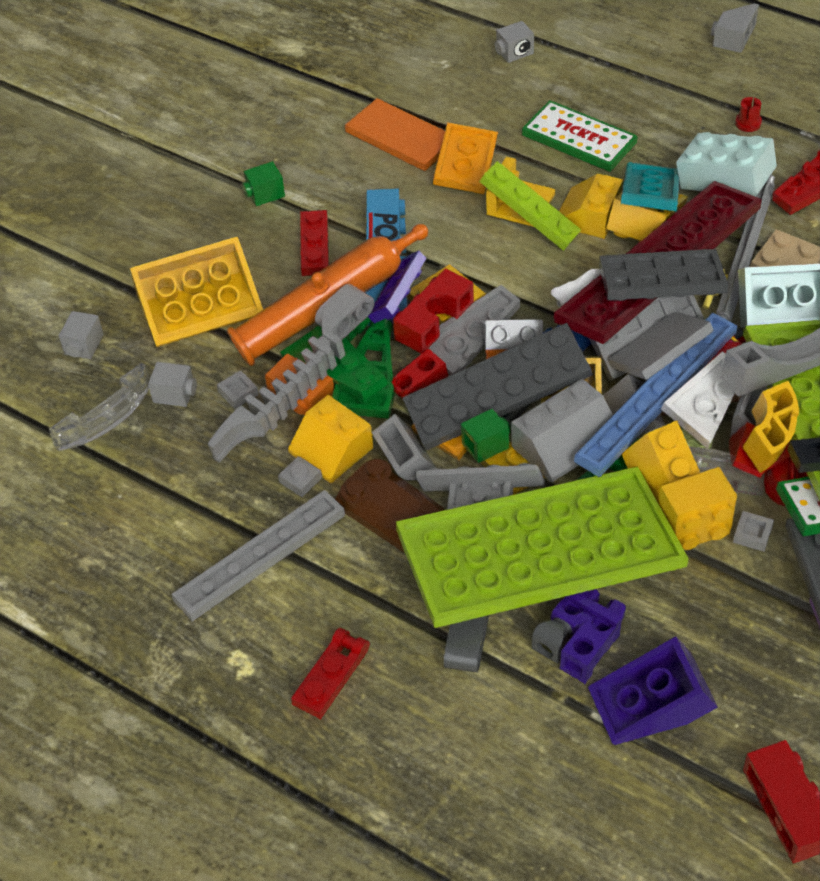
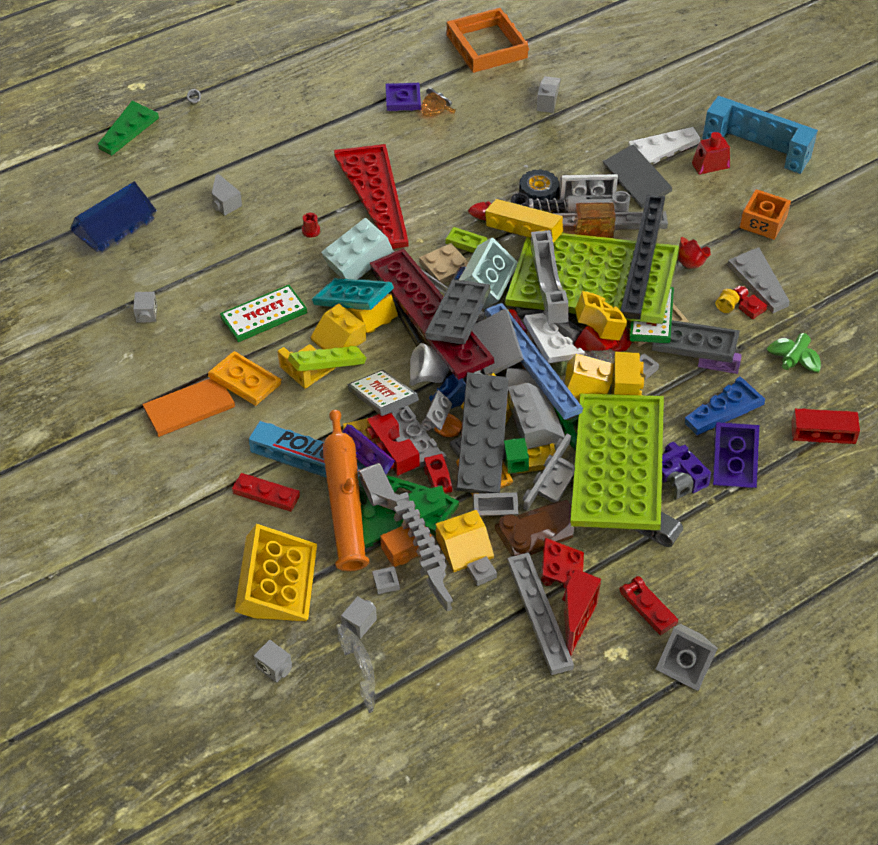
camera: 70 degrees left, 0 degrees up
green brick [242,161,285,207] -> none
none -> tile [347,370,419,416]
none -> red hinge [541,538,584,586]
none -> red slope [562,569,601,656]
none -> light grey slope [656,624,718,691]
none -> blue wing [685,376,765,435]

